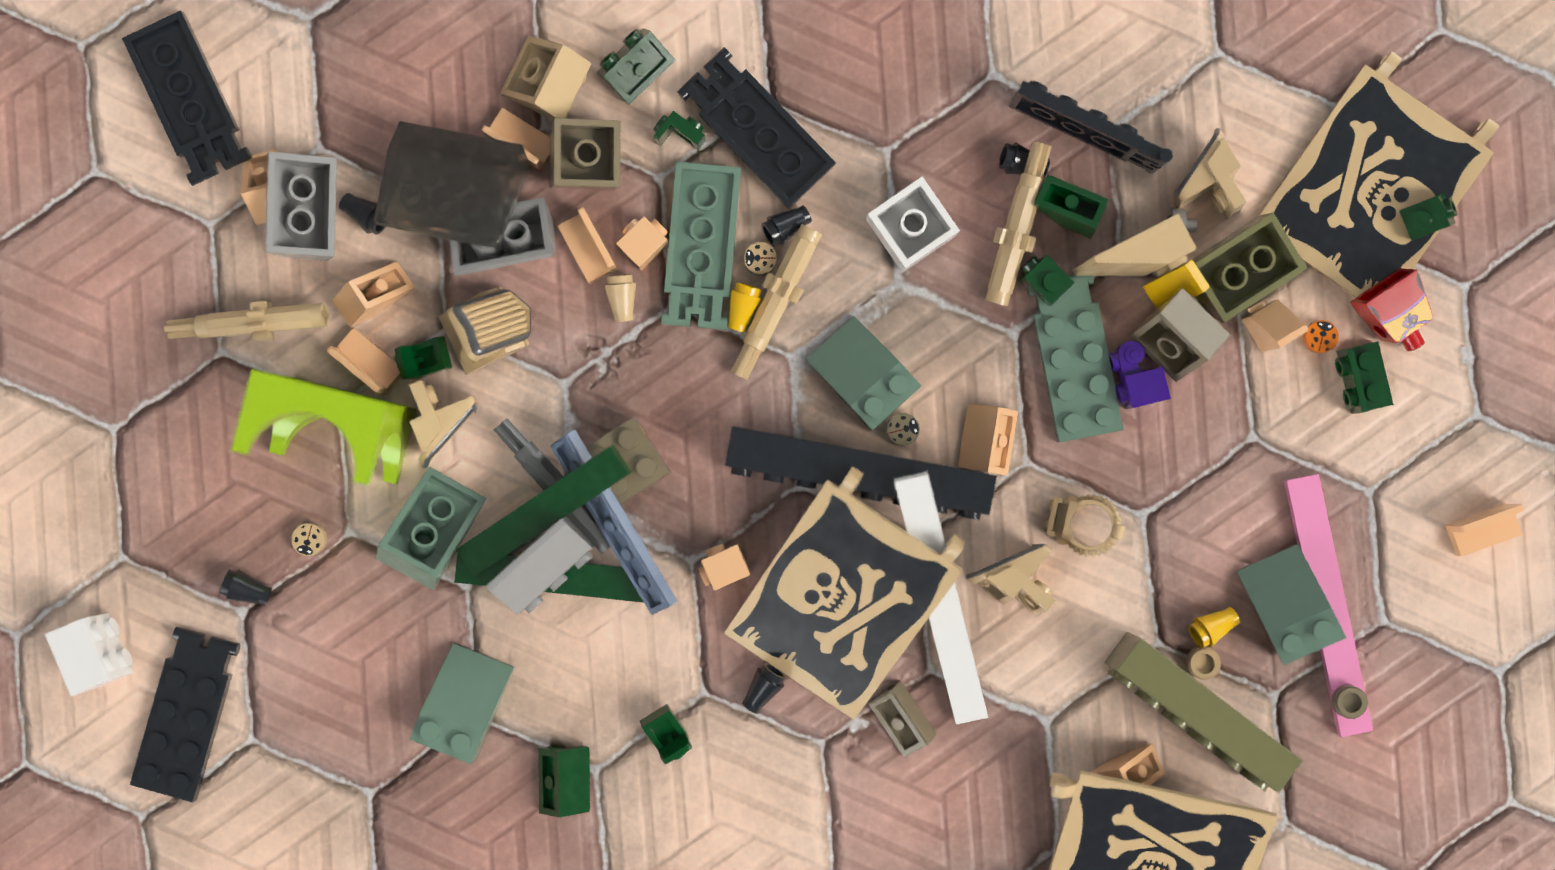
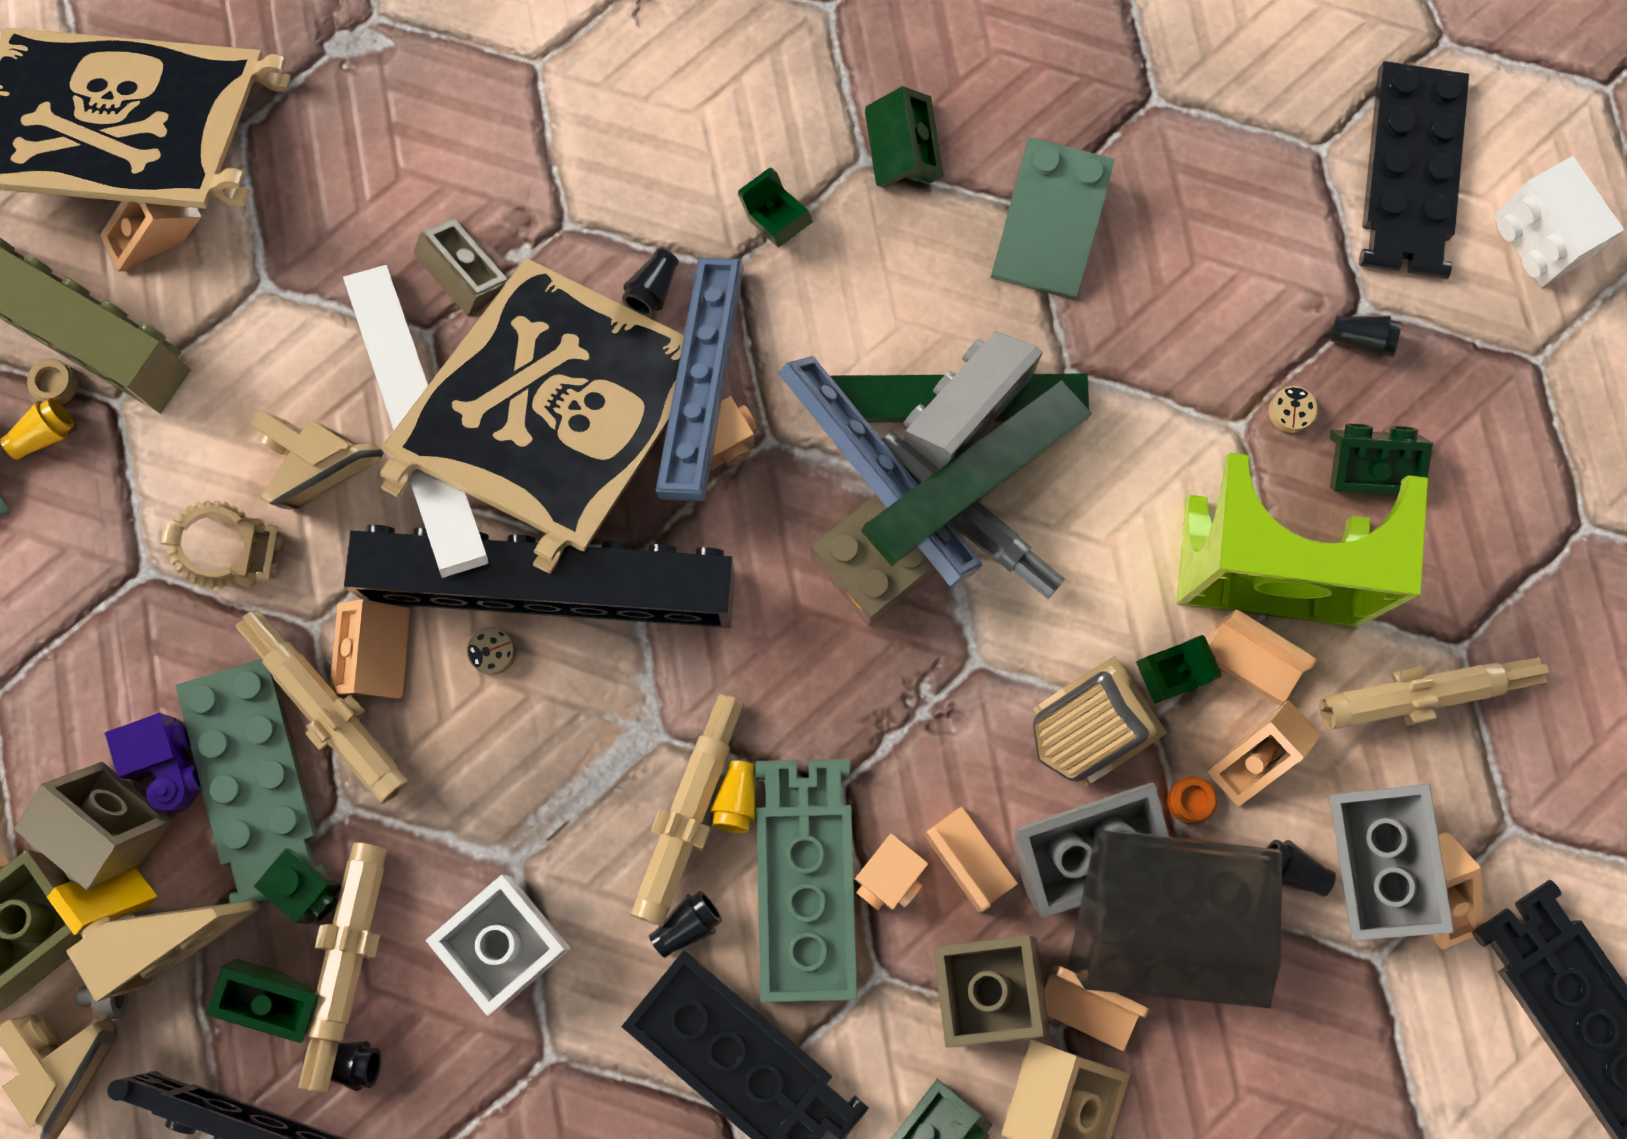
camera: 170 degrees right, 10 degrees down
sand green slope [376,467,486,591] -> none
tan piece [409,380,477,469] -> none
tan cone [604,274,636,322] -> none
dark green bracket [653,111,706,150] -> none
tan tile [744,242,777,276] -> none
sand green slope [805,316,921,431] -> none
none -> tan piece [235,610,409,804]
none -> sand blue tile [656,258,744,501]
none -> orange tile [1167,776,1217,824]
none -> dark green bracket [1329,423,1433,495]

